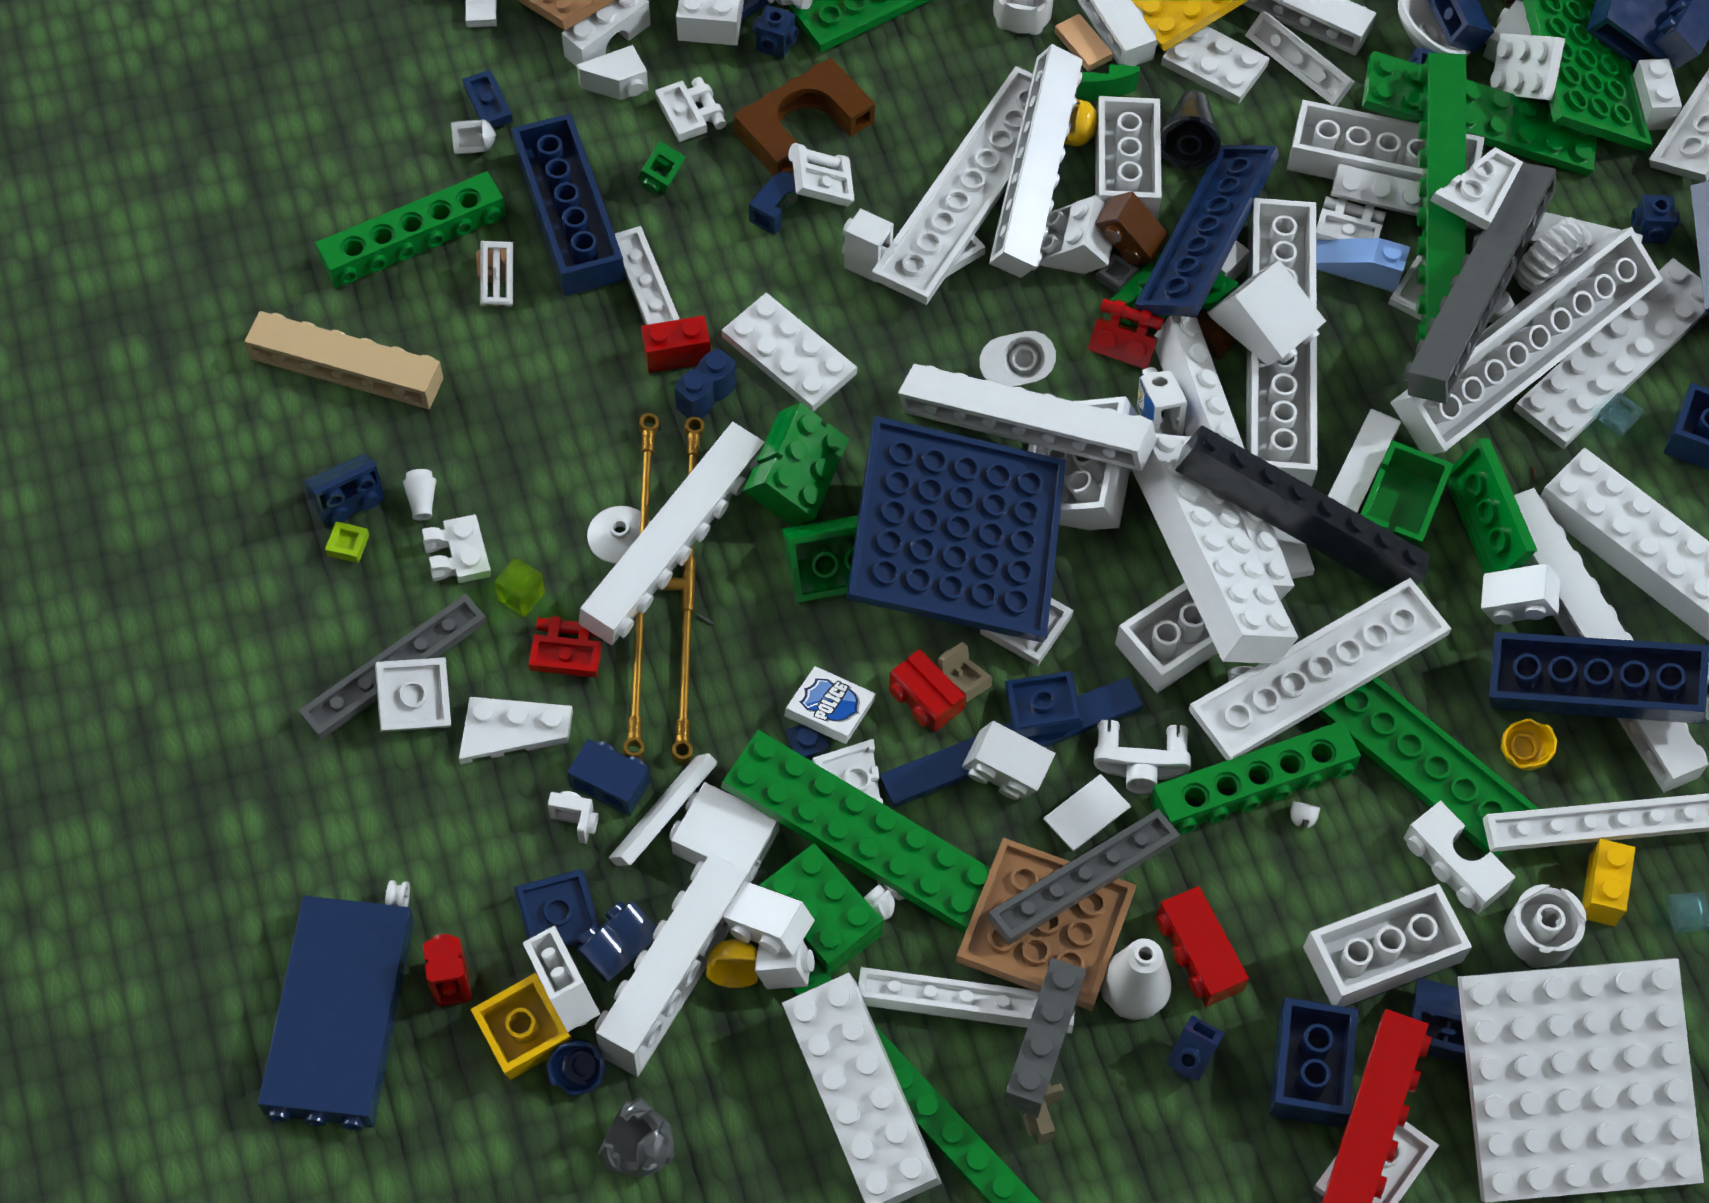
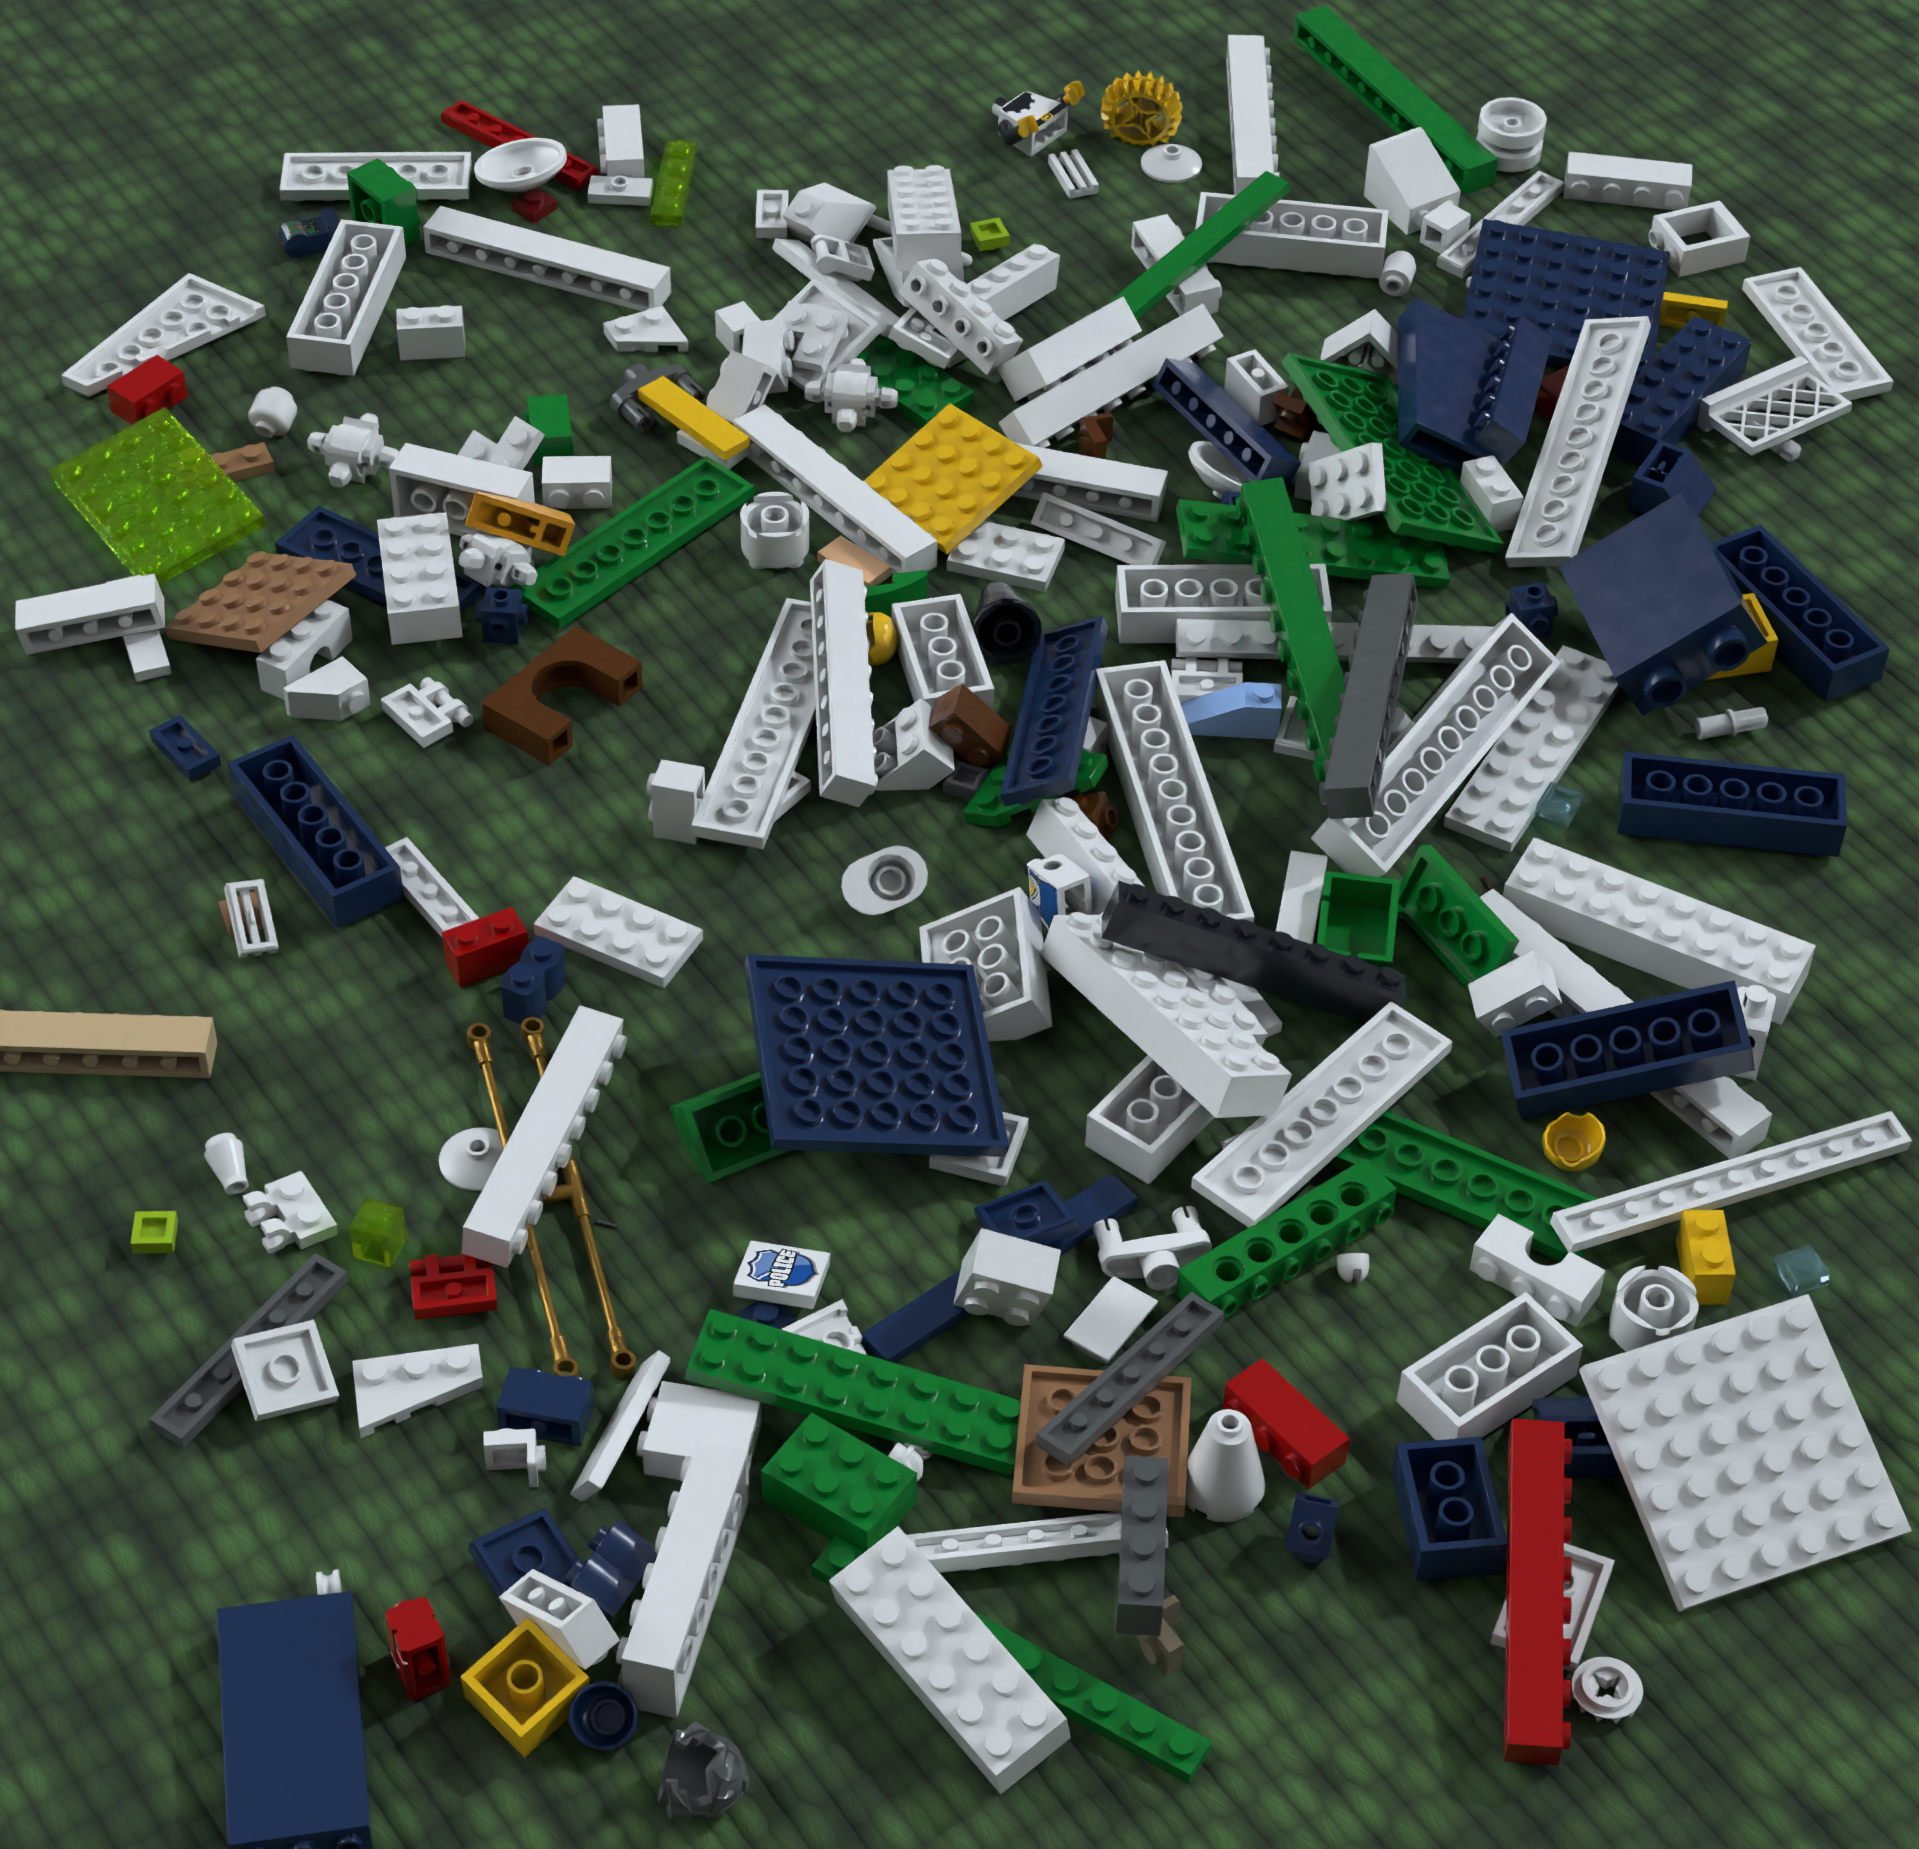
camera: 15 degrees left, 15 degrees down
dark blue slope [303,453,386,528] -> none
green brick [315,171,506,288] -> none
white plate [451,120,496,154] -> none
green brick [638,141,686,194] -> none
yellow hair [706,939,758,988] -> none
white brick [722,881,815,956] -> none
green piece [743,402,849,527] -> none
dark blue leg [749,172,797,235] -> none
white brick [755,941,815,989] -> none
white plate [788,143,854,207] -> none
red brick [889,649,966,732] -> none
white brick [898,364,1157,471] -> none
dark tan bracket [938,642,992,703] -> none
red plate [1087,298,1164,369] -> none
white slope [1207,260,1326,366] -> none
white wing [1430,147,1523,230] -> none
white gear [1514,217,1592,294] -> none

